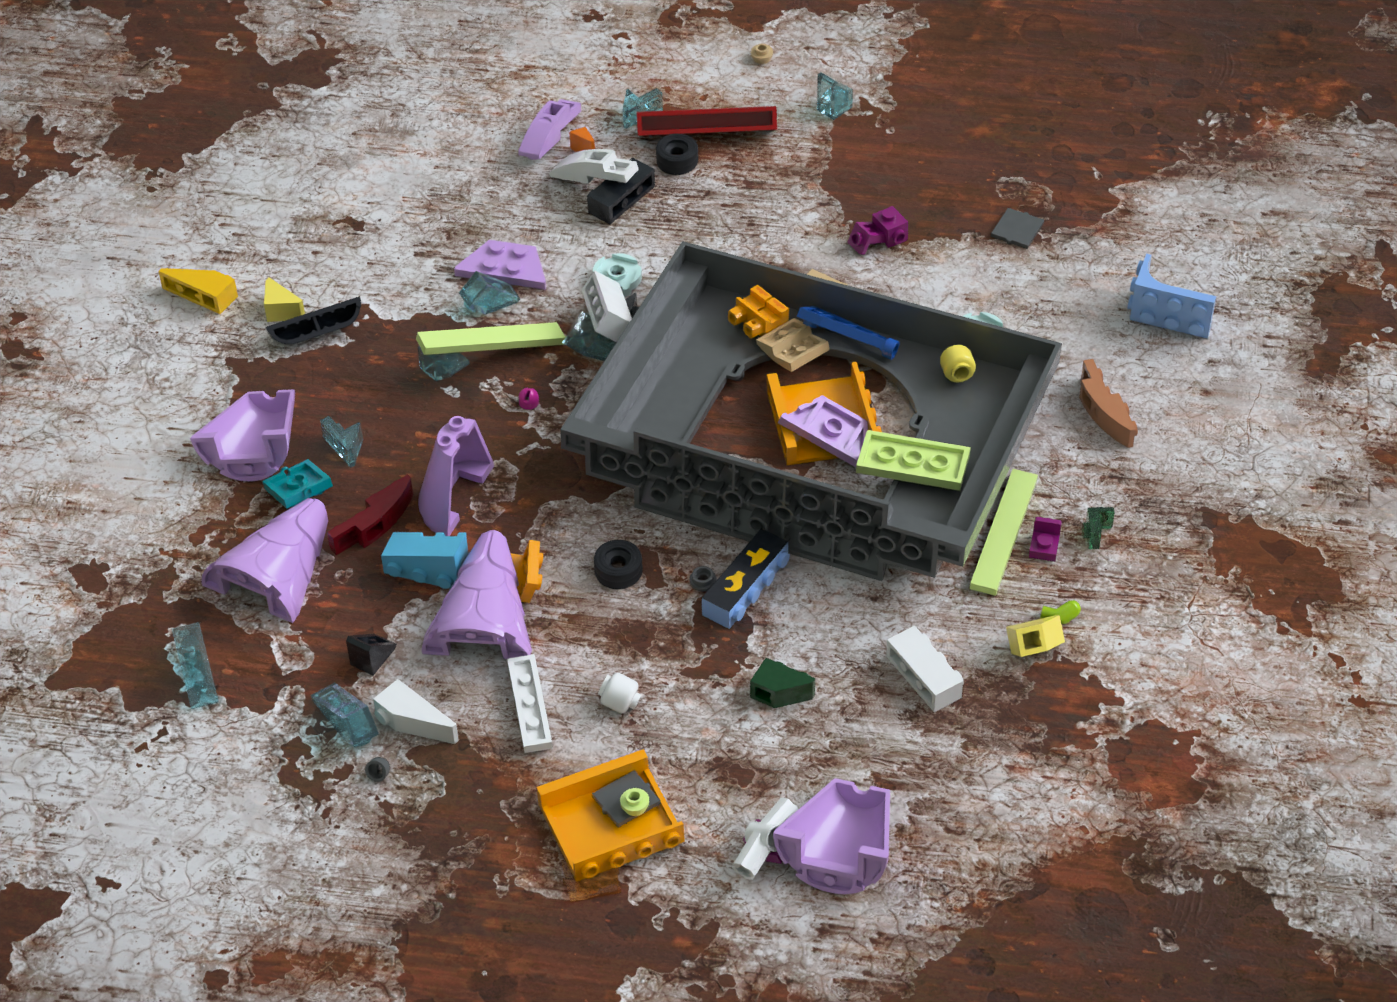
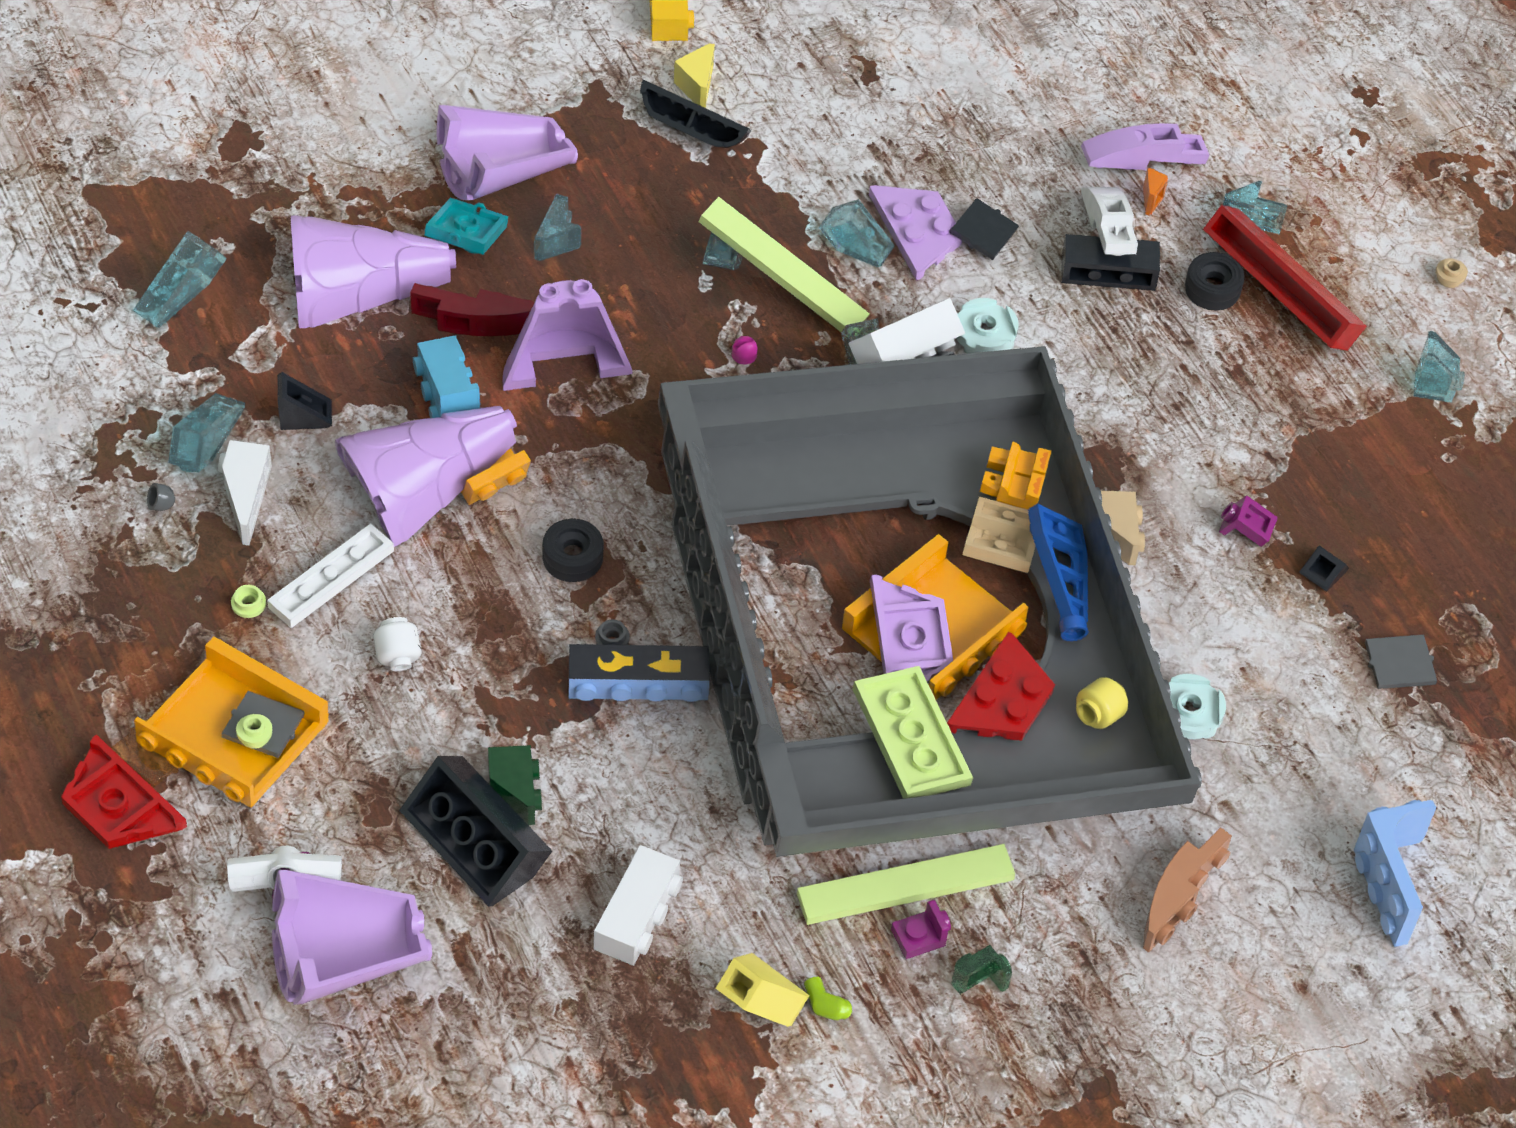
camera: 50 degrees right, 5 degrees up
magenta bracket [872,206,908,248] -> none
none -> red wing [61,735,187,849]
none -> yellowish green plate [231,585,266,618]
none -> black slope [399,756,552,907]
none -> red wing [947,632,1055,741]
none -> black piece [950,198,1019,260]
none -> black slope [1299,545,1349,592]

